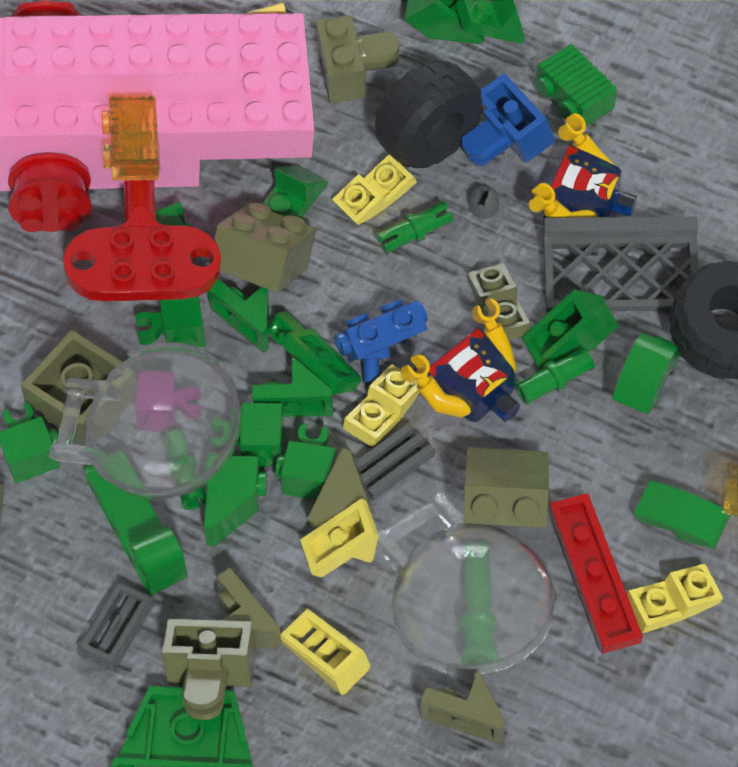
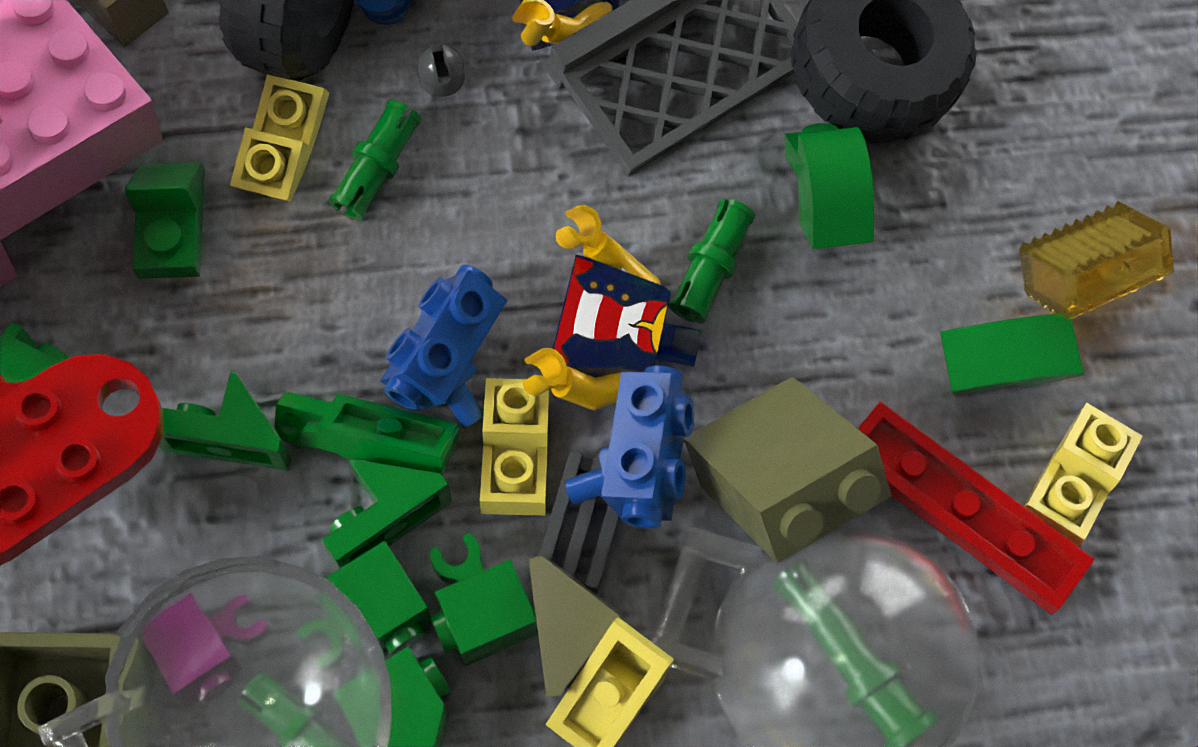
camera: 40 degrees left, 10 degrees up
green brick [135,296,206,352] -> none
olive brick [209,203,317,293] -> none
olive slope [468,263,531,340] -> none
green slope [522,289,619,369] -> none
none -> blue brick [565,366,694,529]

